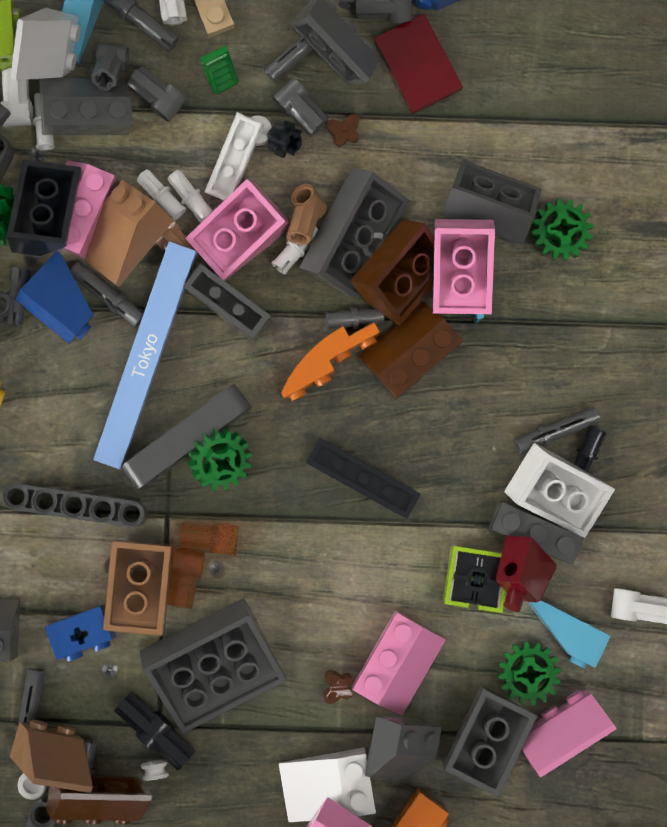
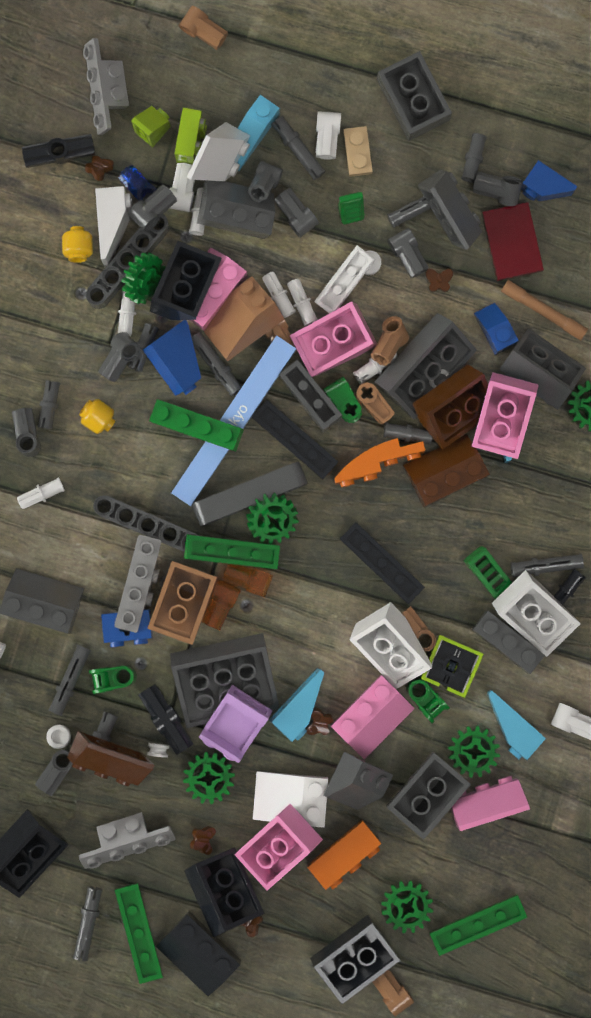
camera: 20 degrees right, 0 degrees up
medium nougat slope [9,720,93,793] -> none
black gear [267,120,302,158] -> none
dark red torso [496,535,557,612] -> none
none -> green piece [89,665,137,694]
none -> light grey bracket [115,535,161,633]
none -> green plate [149,399,244,452]
none -> green gear [183,752,235,804]
none -> green plate [184,534,280,569]
none -> lavender panel [199,685,272,763]
none -> black plate [252,400,338,480]
none -> medium azure slope [269,668,324,742]
none -> green piece [323,377,362,423]
none -> white slope [350,602,432,689]
none -> medium nougat piece [355,382,394,425]
none -> medium nougat piece [402,606,436,651]
none -> green piece [407,679,450,724]
none -> green slope [463,546,512,599]
none -> blue slope [474,303,519,355]
none -> medium nougat piece [501,280,588,341]

